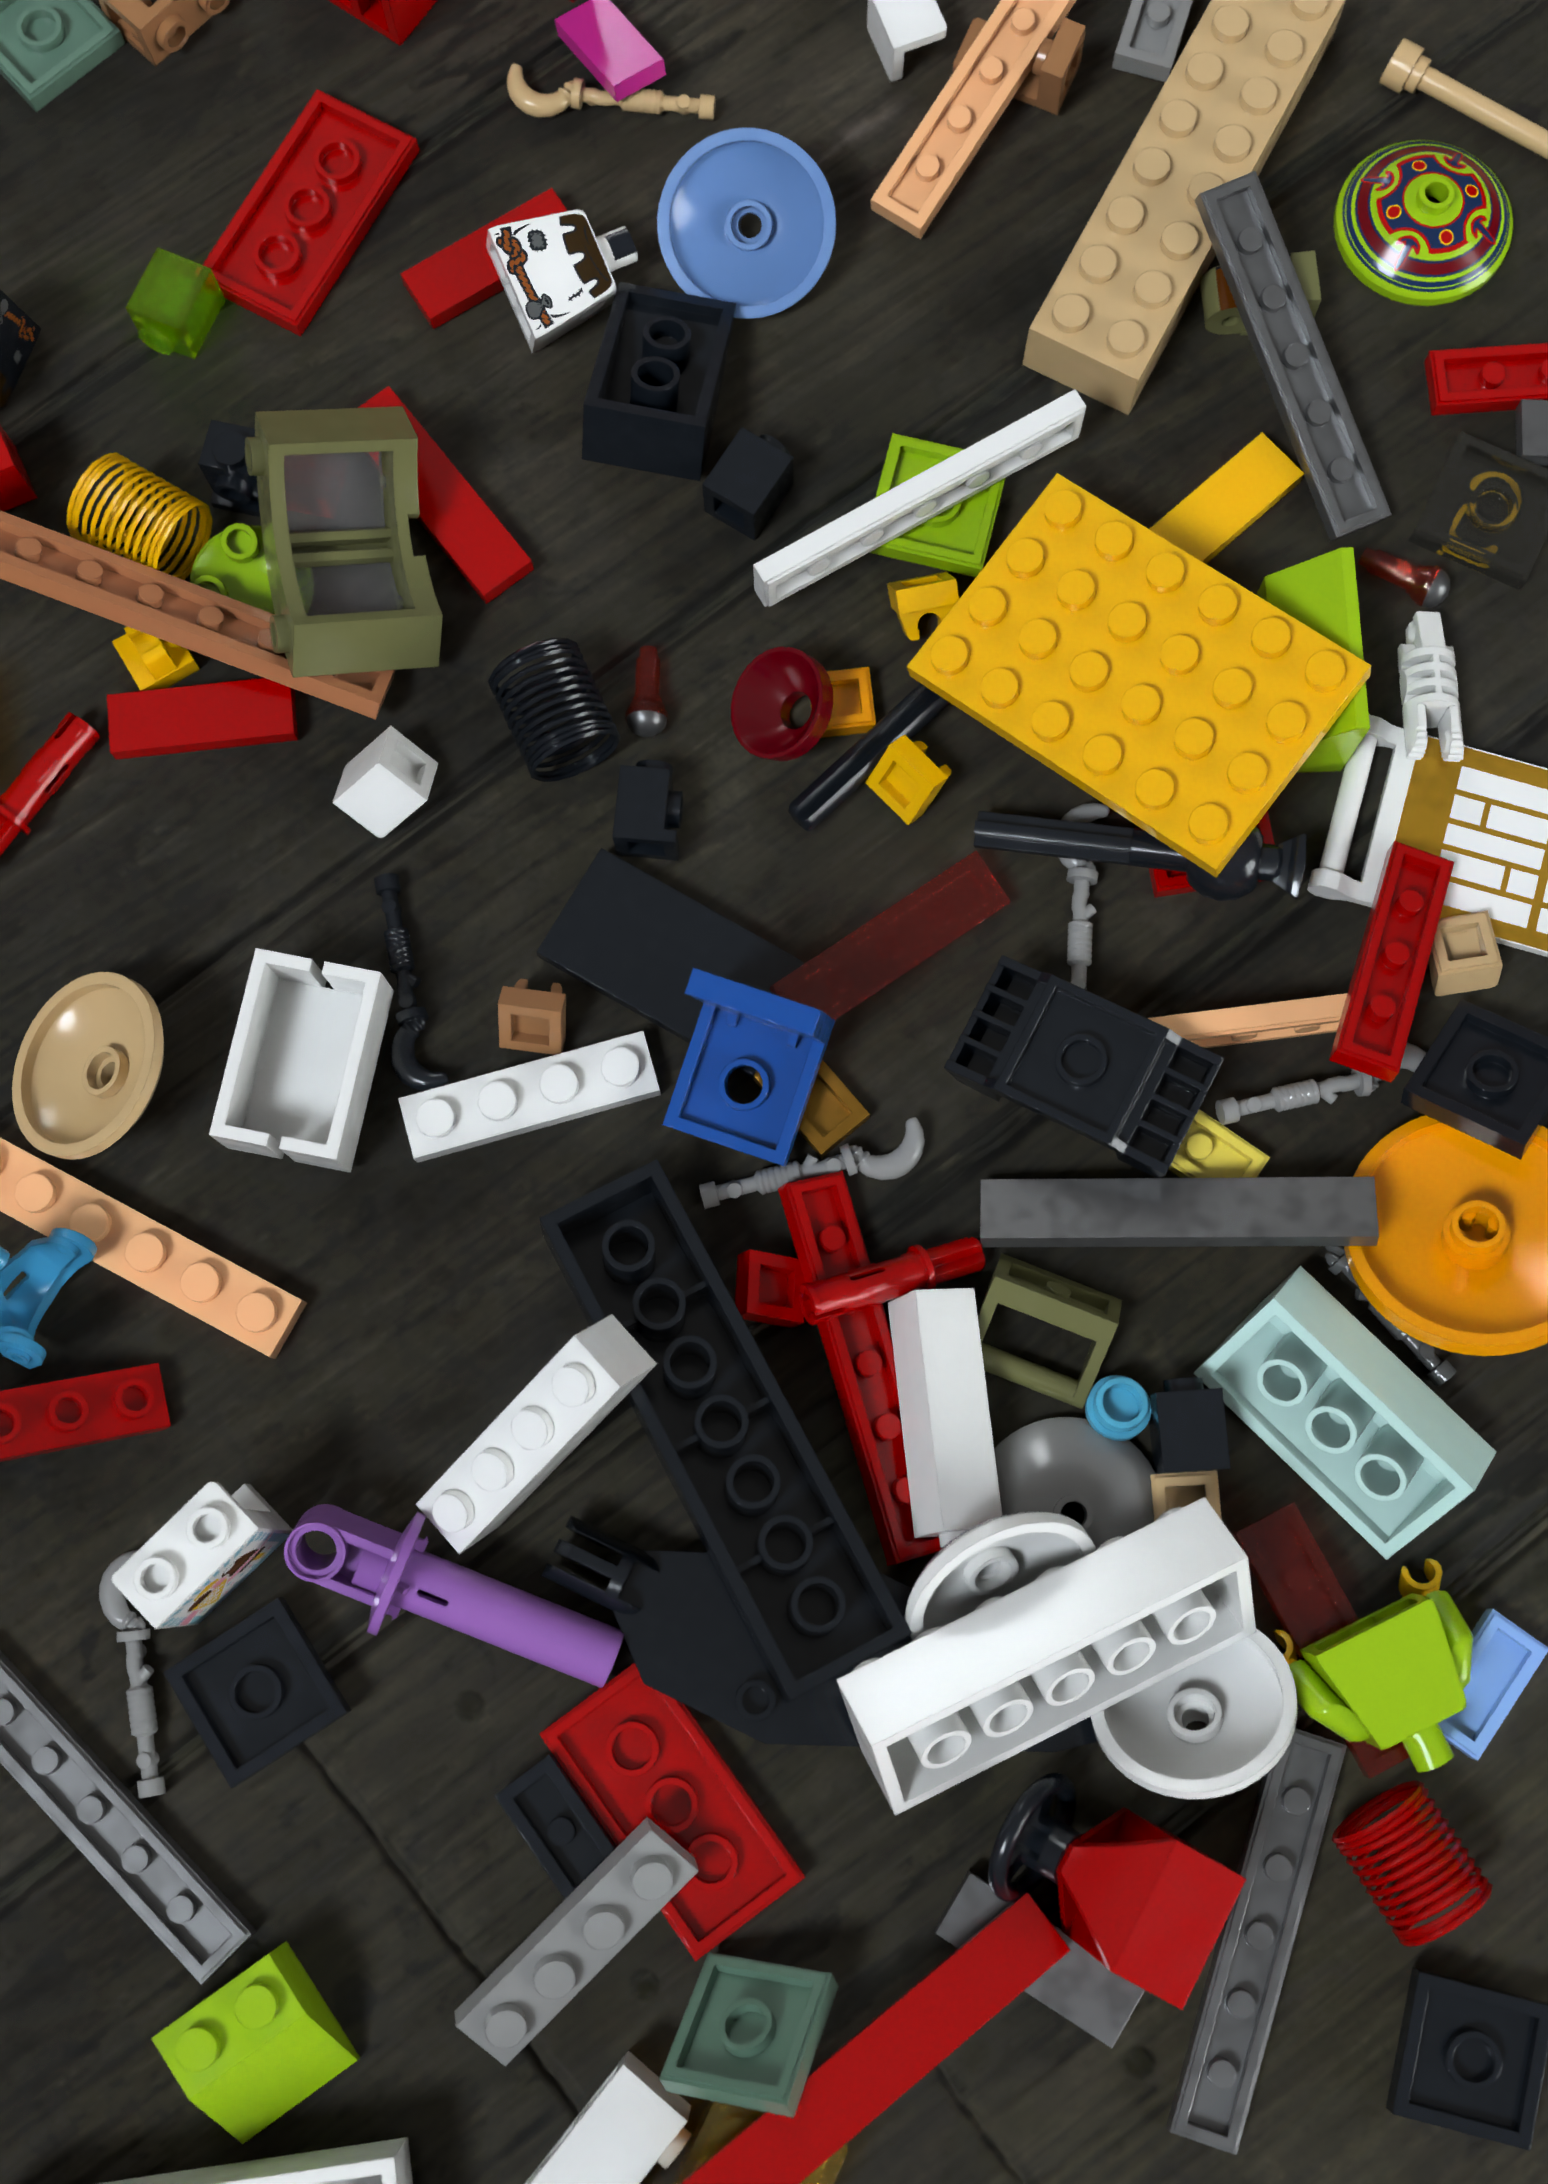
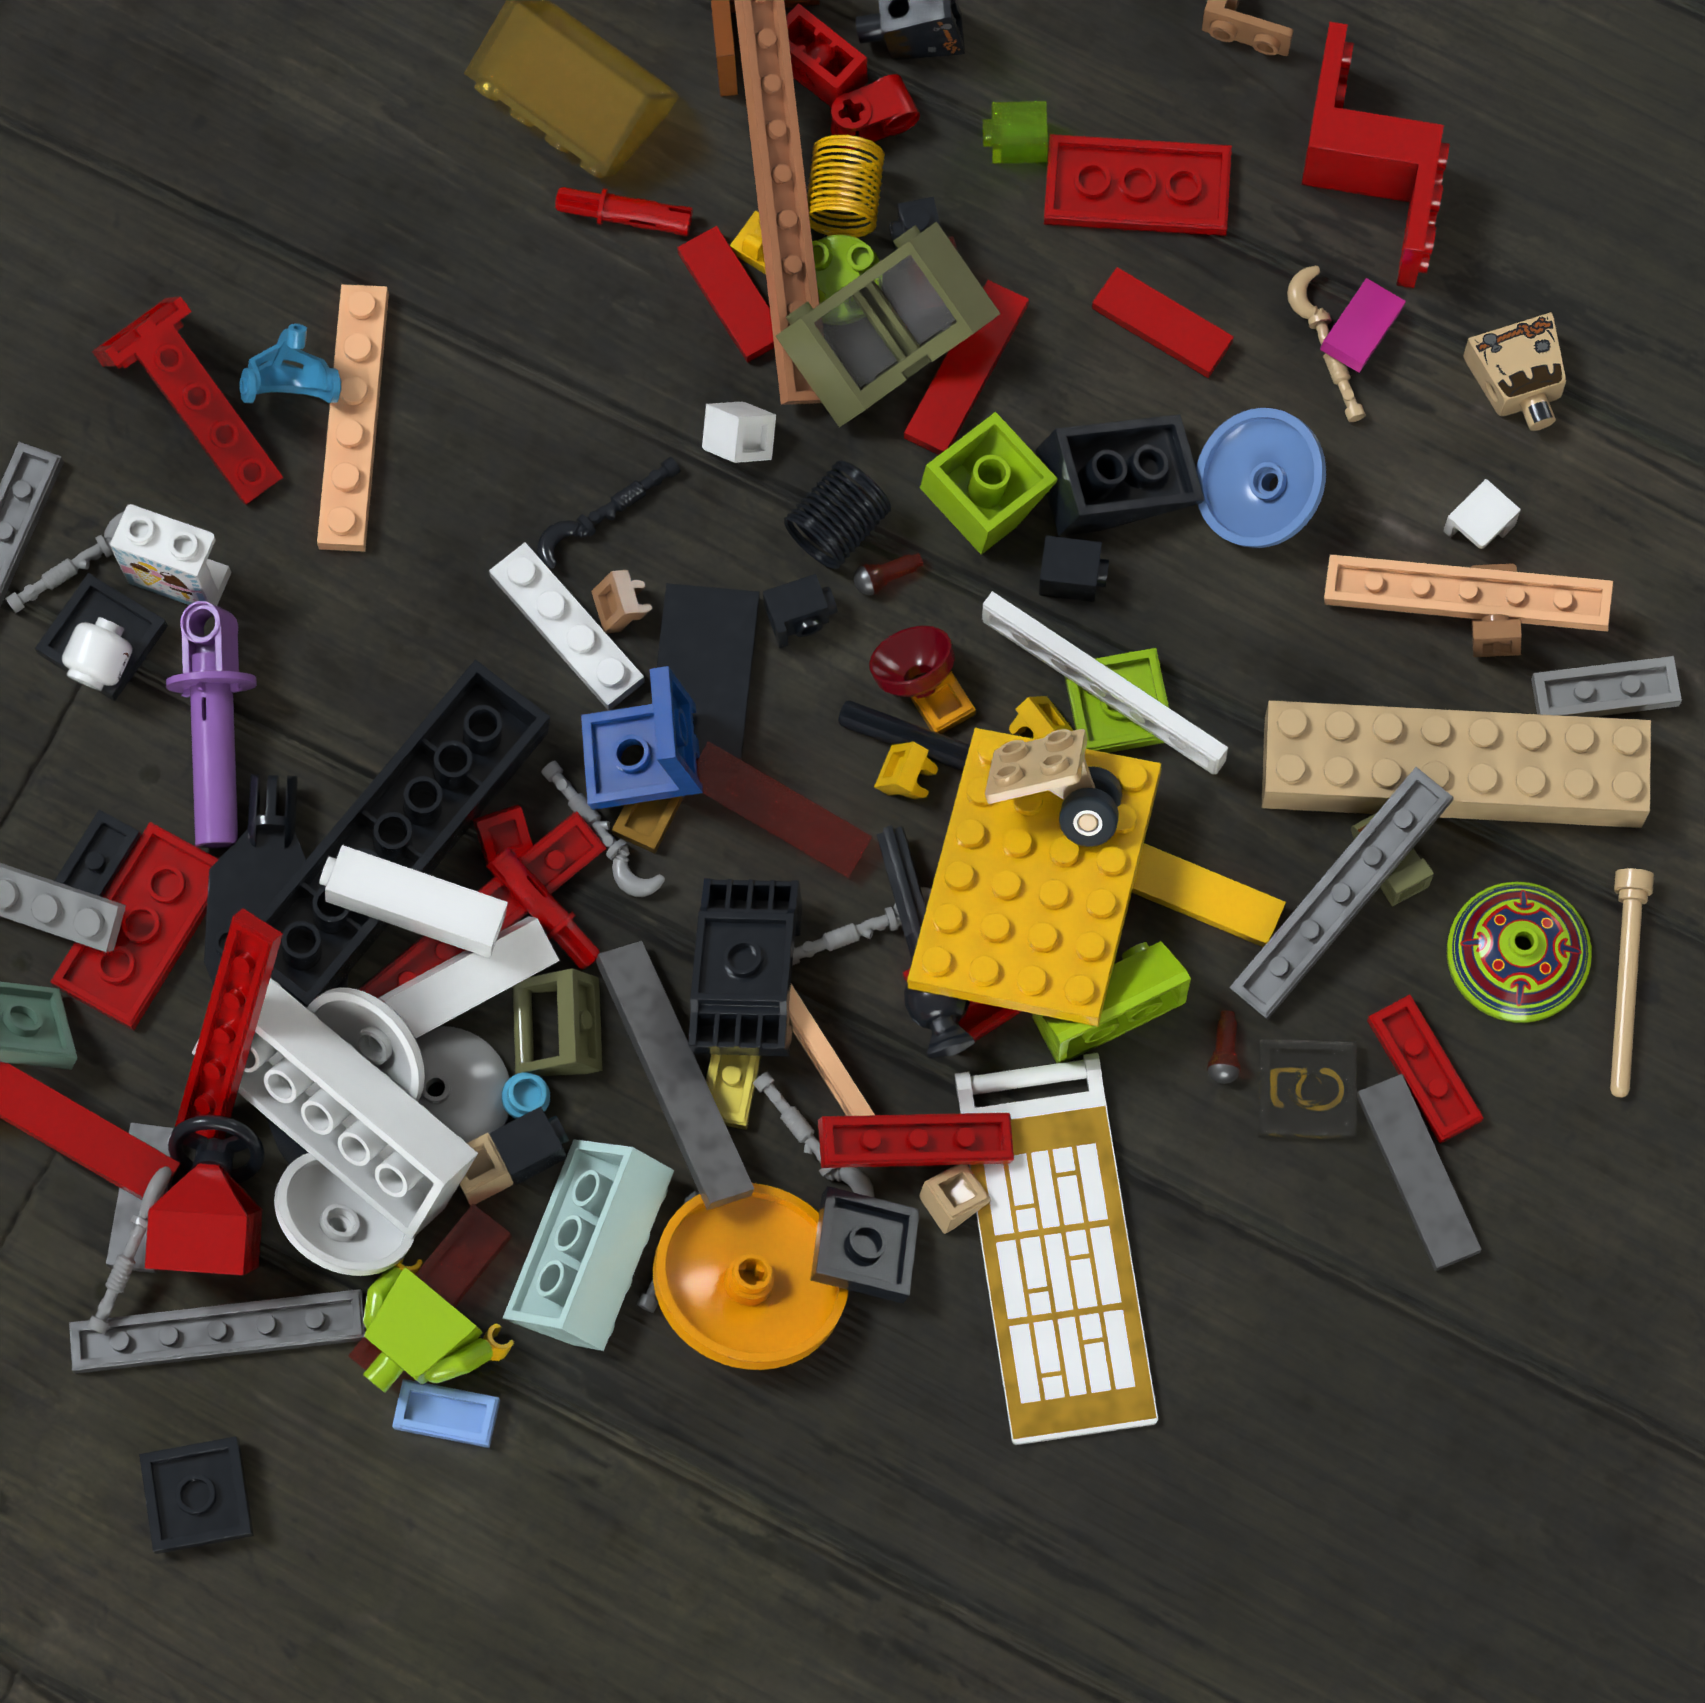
camera: 65 degrees right, 5 degrees down
tan dish [12,972,164,1160] -> none
white piece [209,948,394,1173] -> none
white brick [416,1314,657,1554] -> none
white torso [486,209,638,353] -> none
red piece [1332,1780,1493,1947] -> none
white hinge [1397,611,1464,762] -> none
none -> white head [62,617,132,691]
none -> light grey piece [87,1166,172,1334]
none -> red tile [175,908,283,1139]
none -> white brick [319,845,508,958]
none -> red piece [830,74,920,150]
none -> lime slope [920,412,1058,555]
none -> tan plate [985,729,1122,847]

